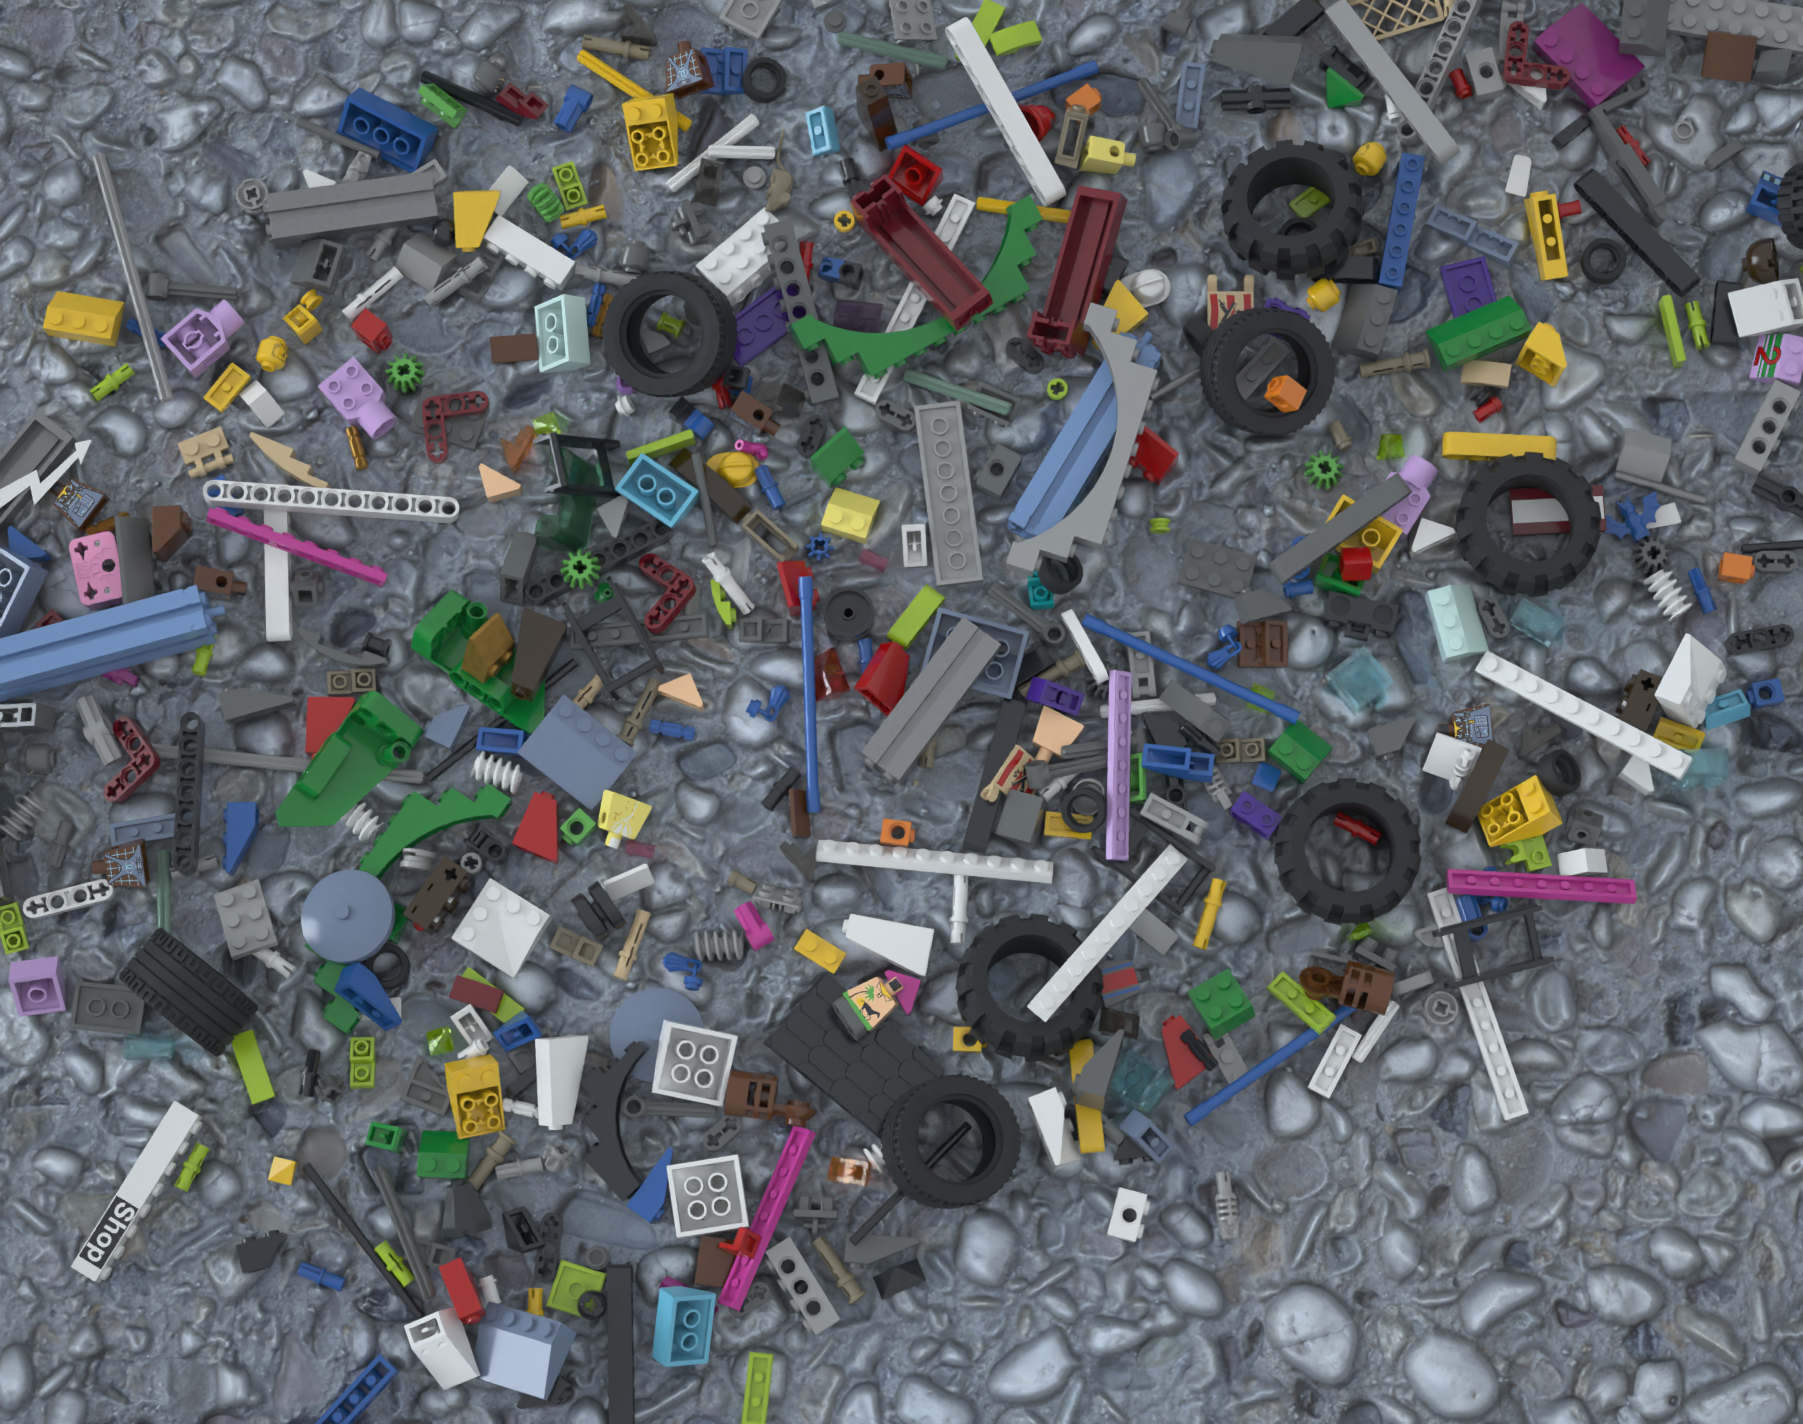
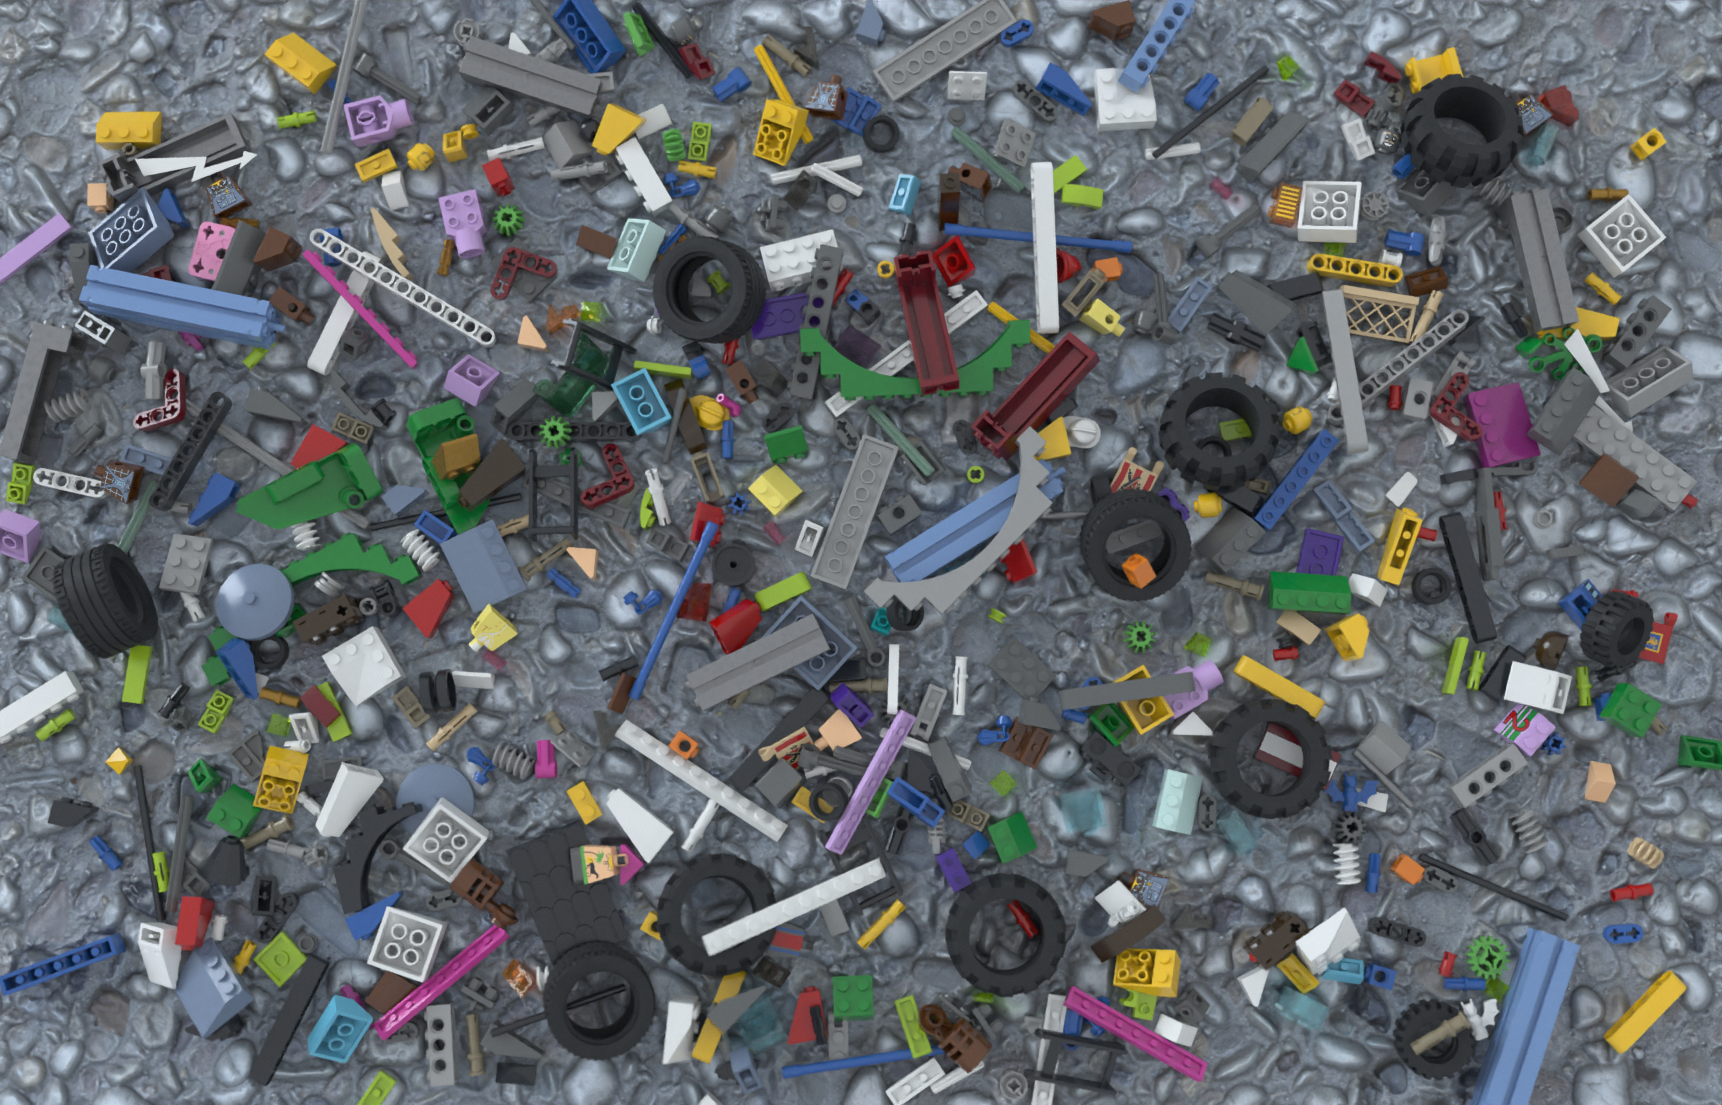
camera: 25 degrees right, 5 degrees up
tan plate [177,426,235,479] -> none
blue slope [493,1011,542,1052] -> none
bright green brick [560,808,598,847] -> none
black piece [577,1289,607,1321] -> none
red panel [719,1227,761,1259] -> none
black leg [722,365,753,396] -> none
dark tan animal [765,129,793,212] -> none
blue piece [1081,613,1301,725] -> none
light grey plate [1140,793,1209,845] -> none
dark tan pin [1327,420,1353,451] -> none
red panel [1339,547,1373,581] -> none
light grey beam [1391,971,1435,998] -> none
white plate [1475,651,1693,780] -> none
black tyre [1538,749,1581,797] -> none
none -> pearl gold pin [259,686,301,709]
none -> lavender slope [444,354,500,407]
none -> white pin [952,656,968,715]
none -> white slope [1348,573,1388,607]

